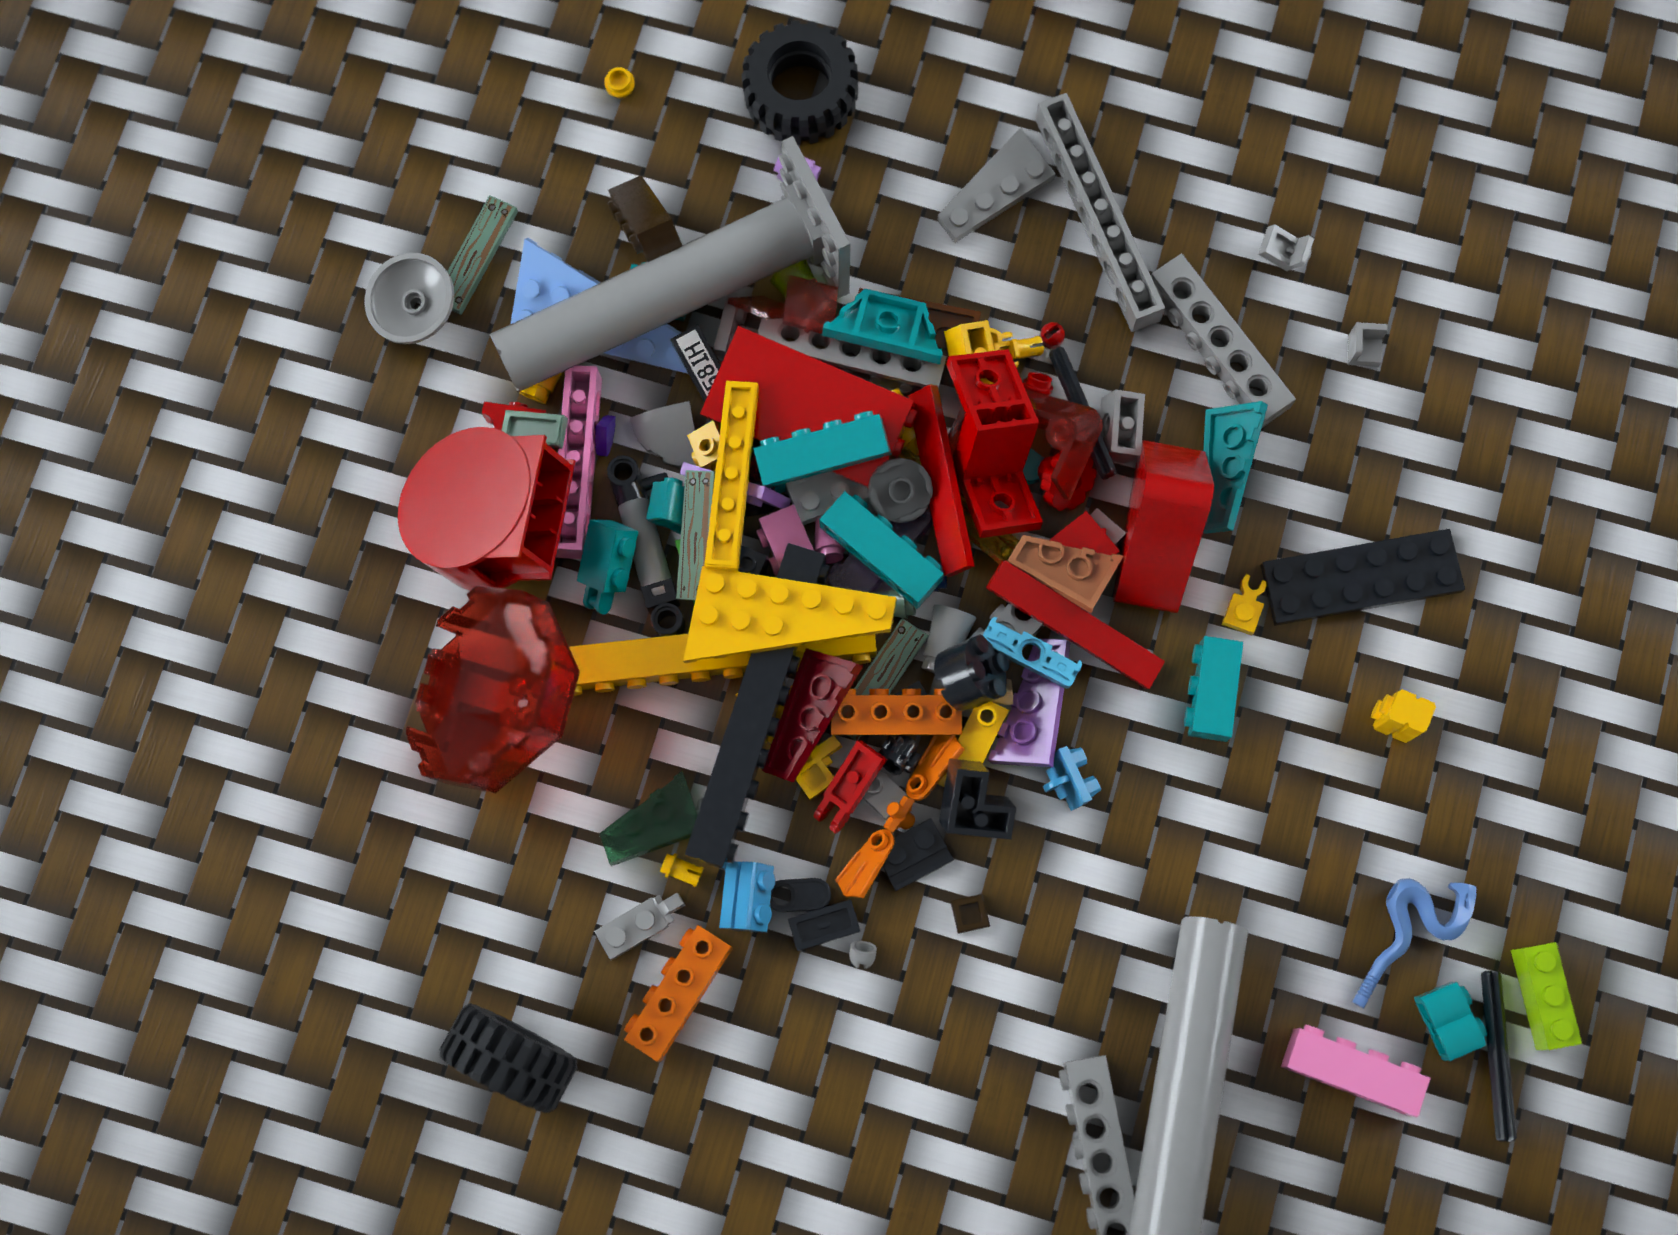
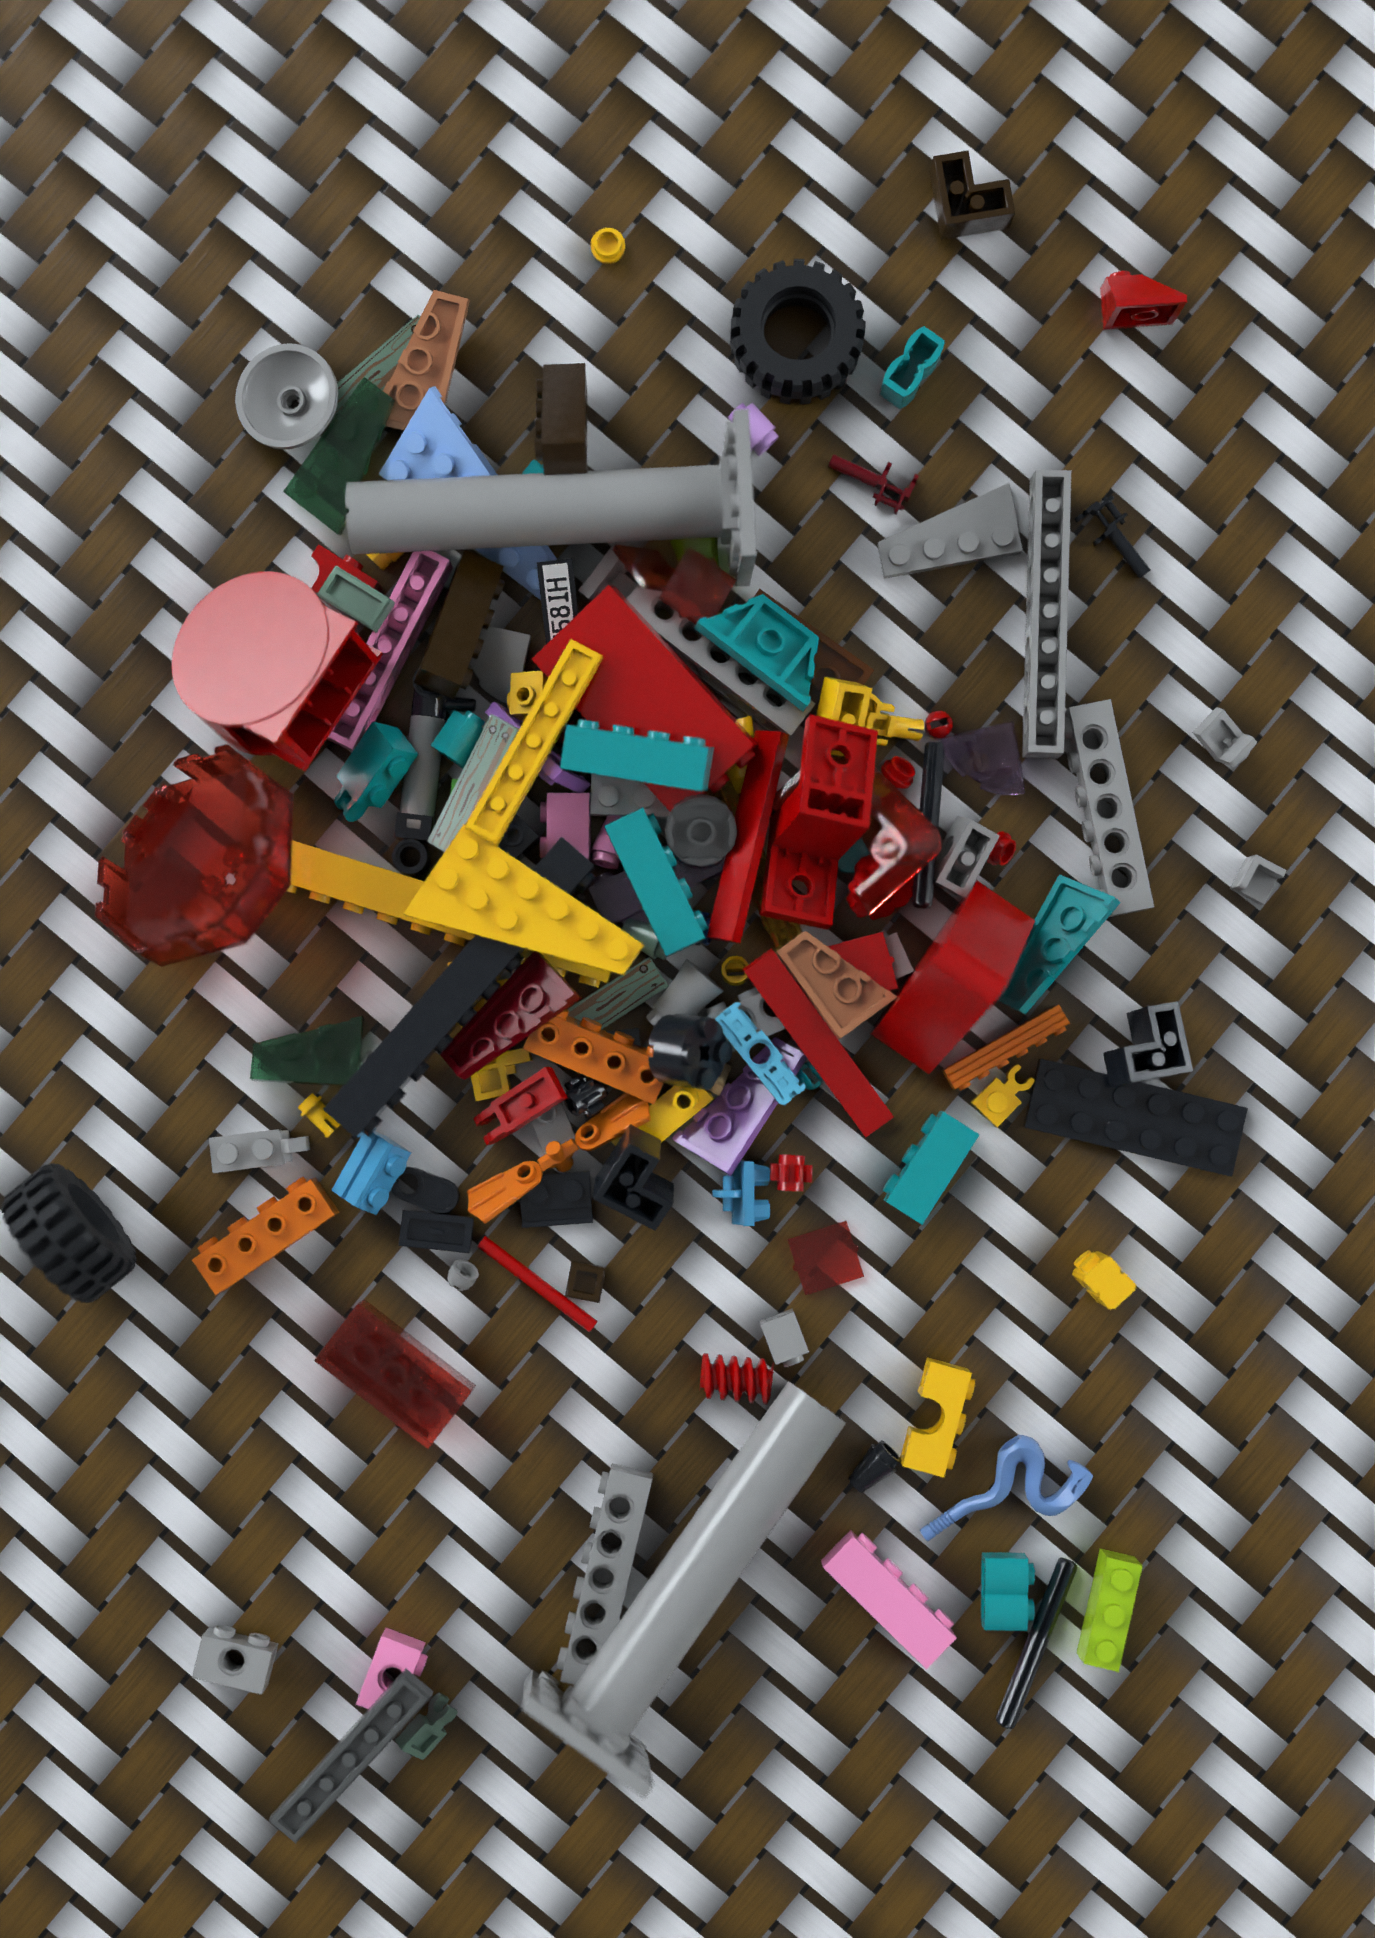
camera: 20 degrees right, 10 degrees up
dark purple tile [595,415,616,456] -> none
none -> clear green wing [283,377,395,535]
none -> clear red brick [314,1299,476,1449]
none -> nougat wing [368,290,470,431]
none -> dark brown brick [414,549,505,699]
none -> red bar [477,1236,598,1333]
none -> red piece [699,1353,774,1405]
none -> yellow hinge [721,956,749,986]
none -> light grey brick [760,1308,809,1367]
none -> red gear [770,1154,813,1191]
none -> clear red piece [787,1220,864,1295]
none -> teal hinge [796,1061,824,1090]
none -> dark red piece [828,454,919,515]
none -> black cone [848,1440,901,1493]
none -> teal brick [880,326,945,409]
none -> yellow arch [900,1357,975,1478]
none -> clear purple brick [941,721,1025,795]
none -> orange piece [942,1004,1070,1091]
none -> red plate [987,831,1016,866]
none -> black piece [1074,496,1151,578]
none -> black brick [1103,1001,1193,1088]

